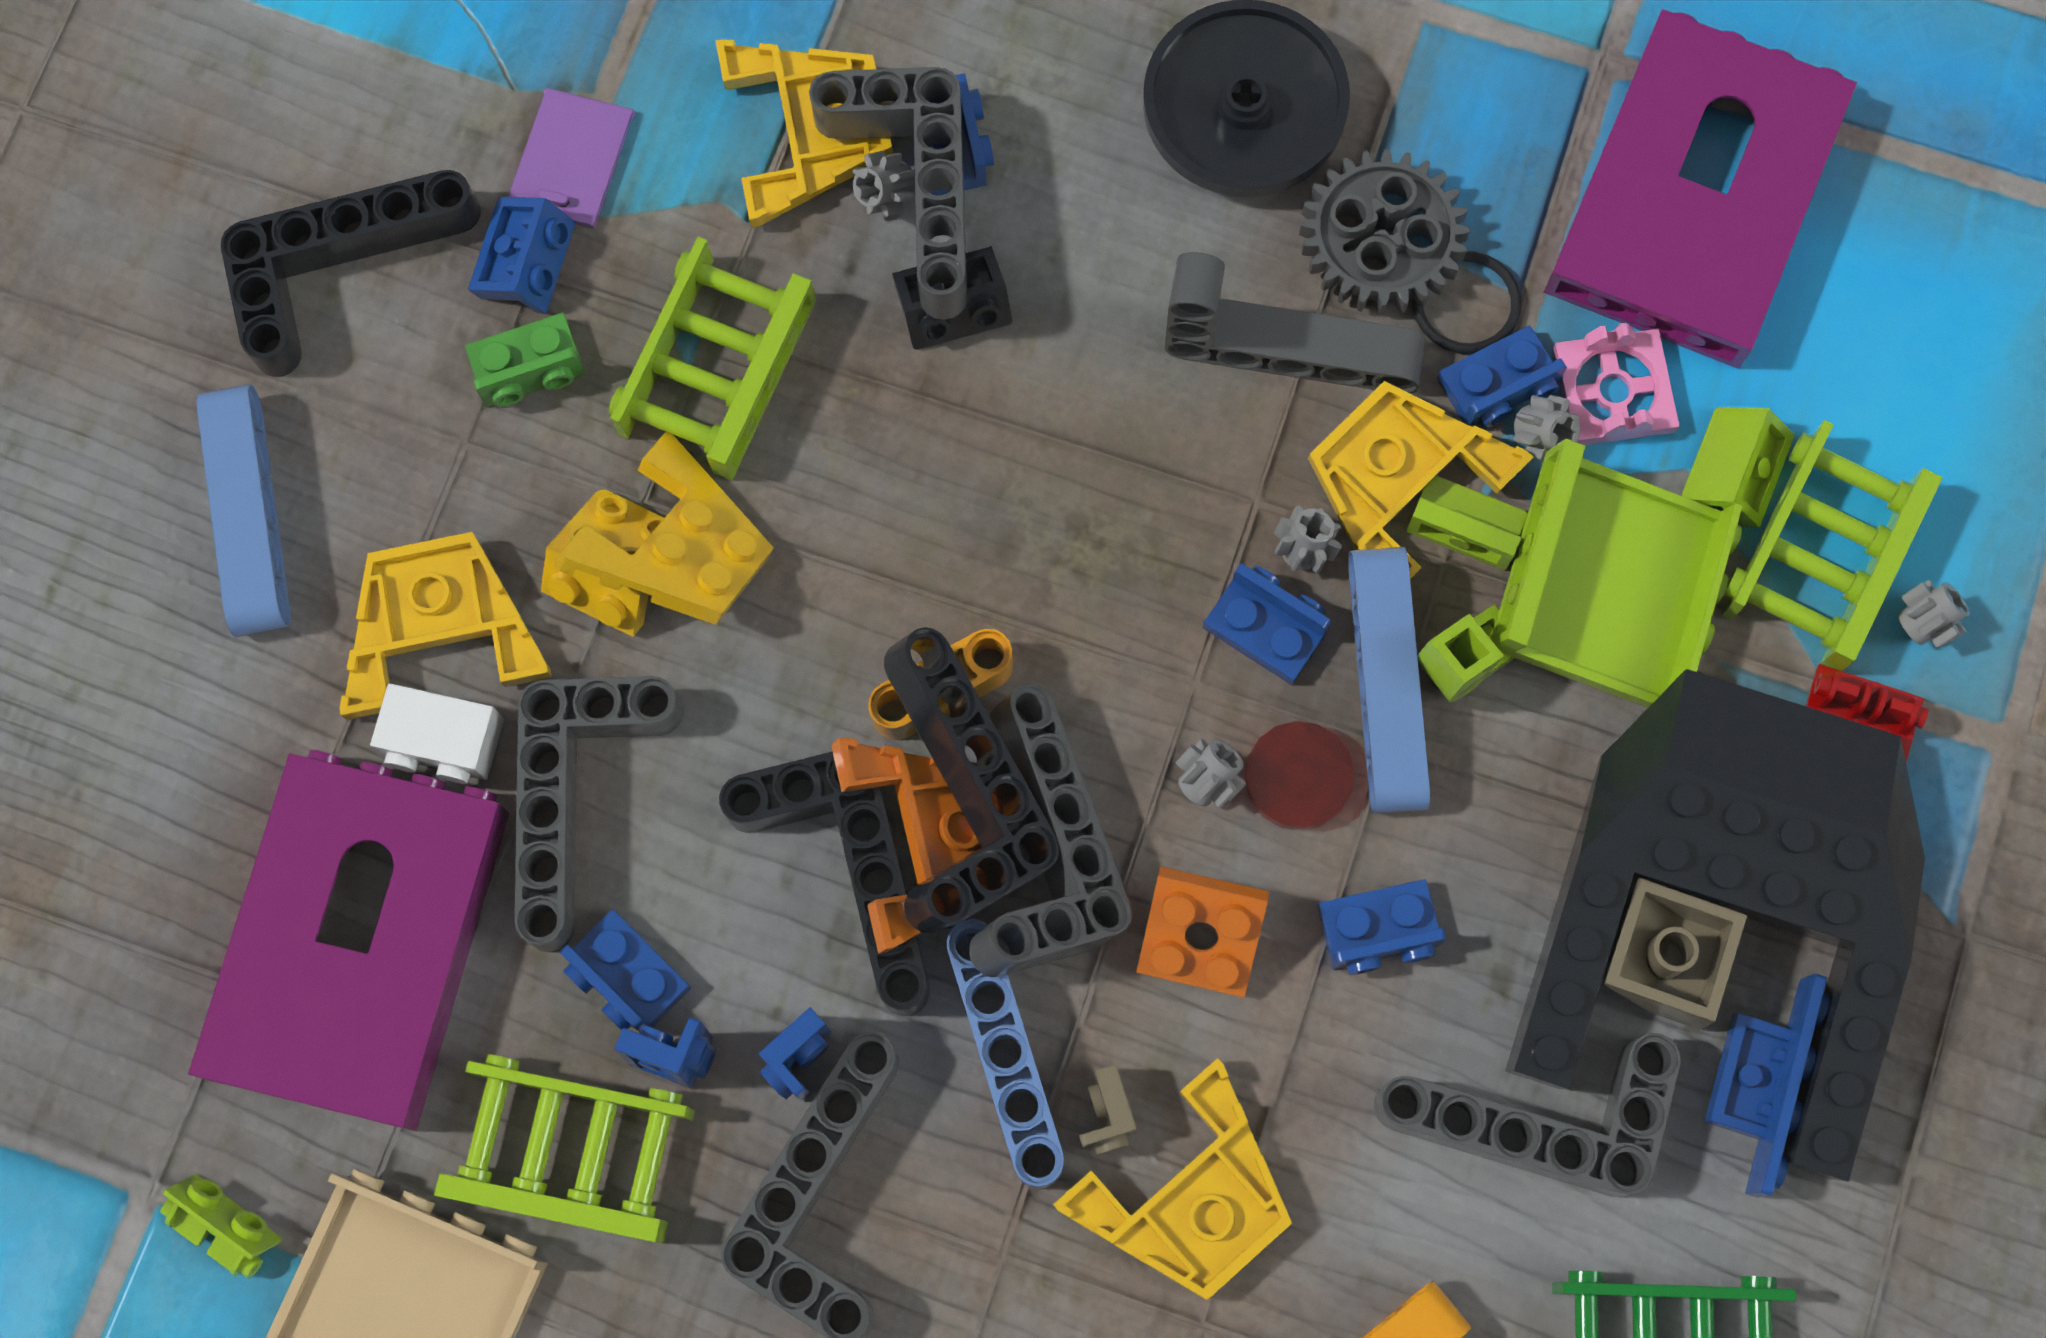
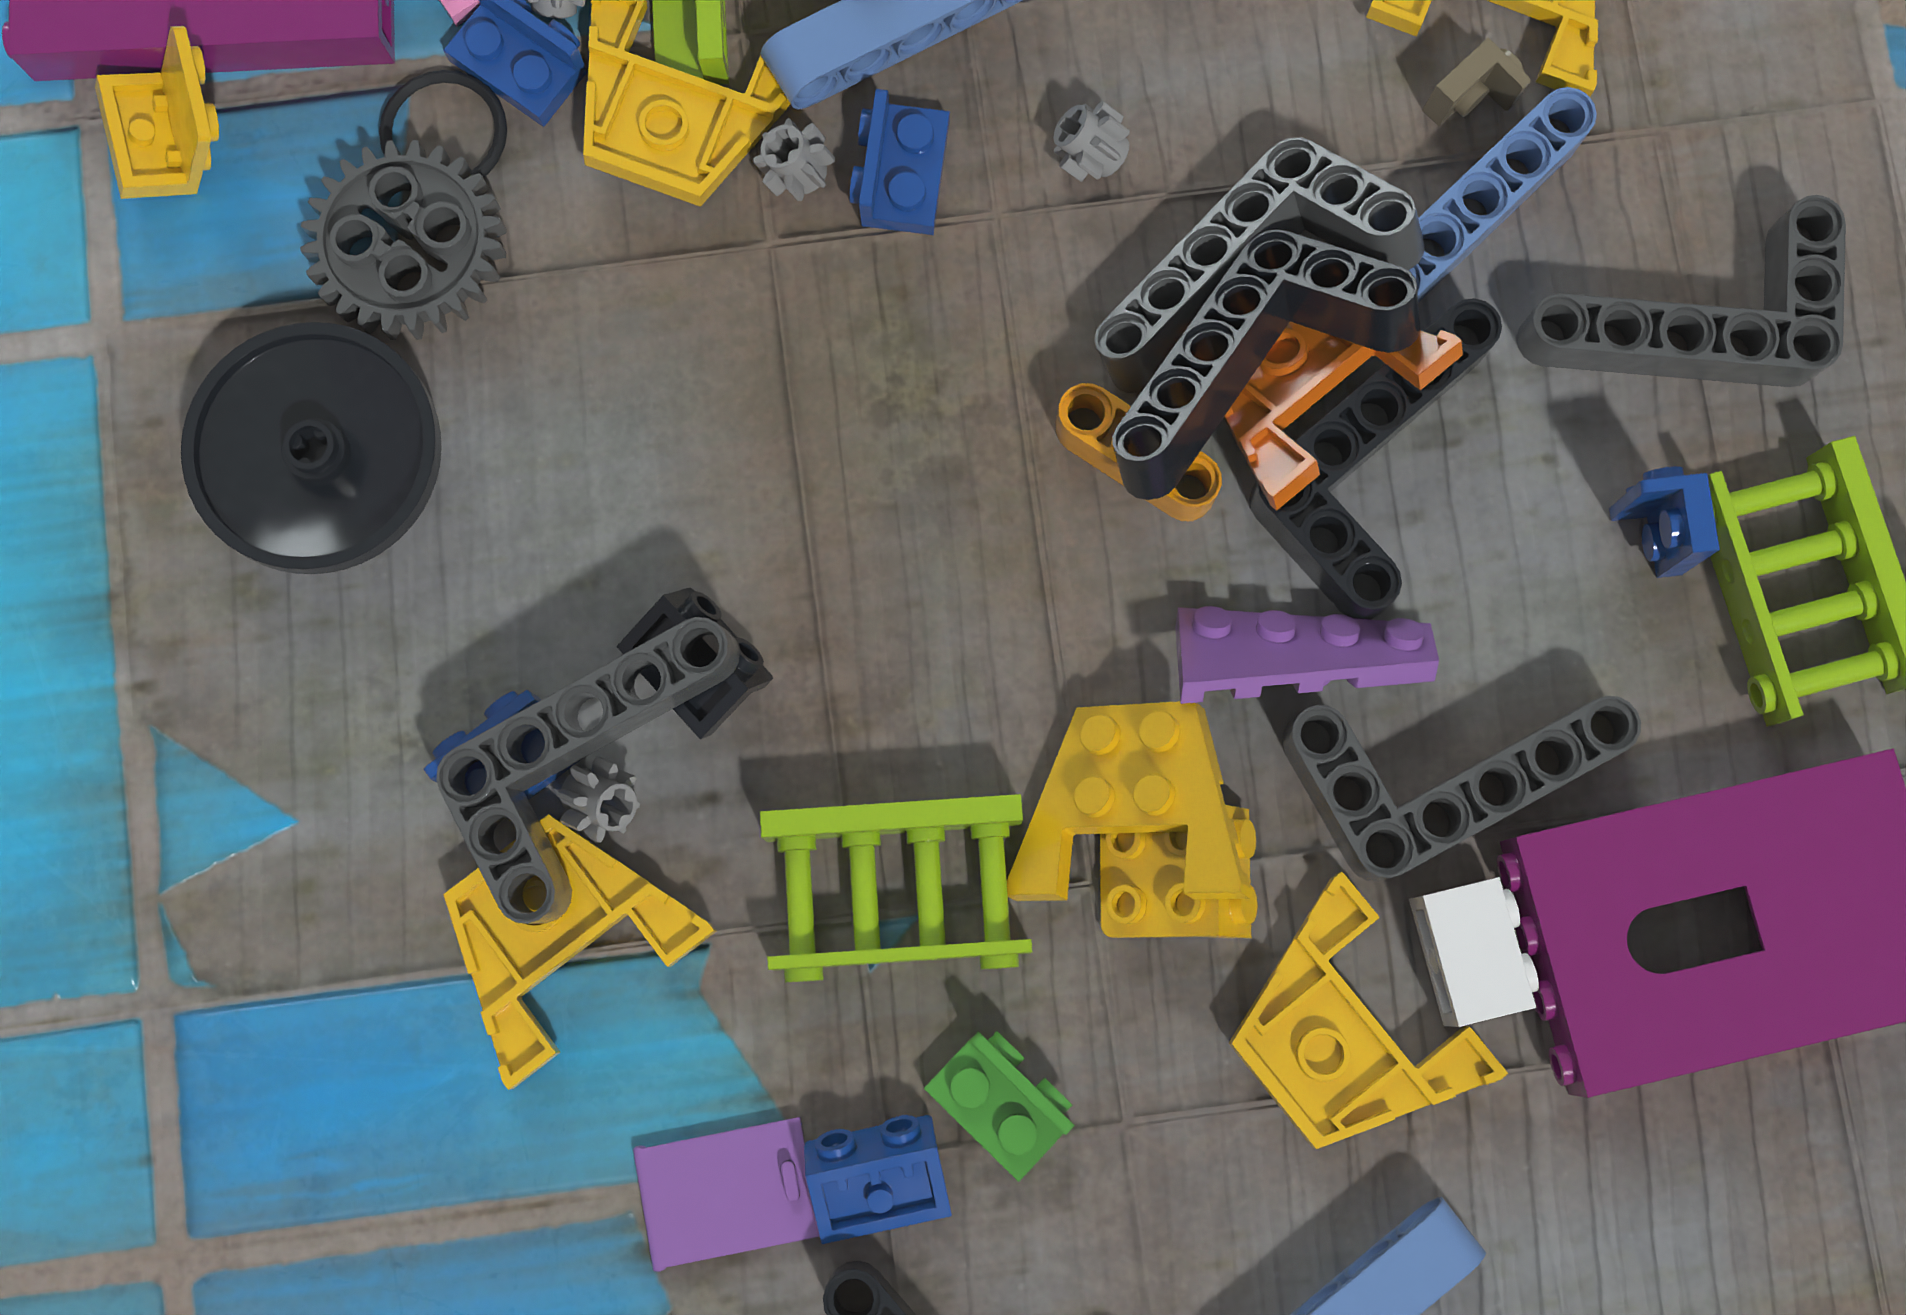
camera: 120 degrees left, 5 degrees up
blue bracket [560,909,692,1031] -> none
blue bracket [758,1007,831,1102] -> none
orange piece [1136,866,1269,998] -> none
dark grey beam [1165,252,1426,393] -> none
clear red tile [1245,721,1354,830] -> none
none -> yellow bracket [95,26,219,199]
none -> medium lavender wing [1175,606,1439,704]

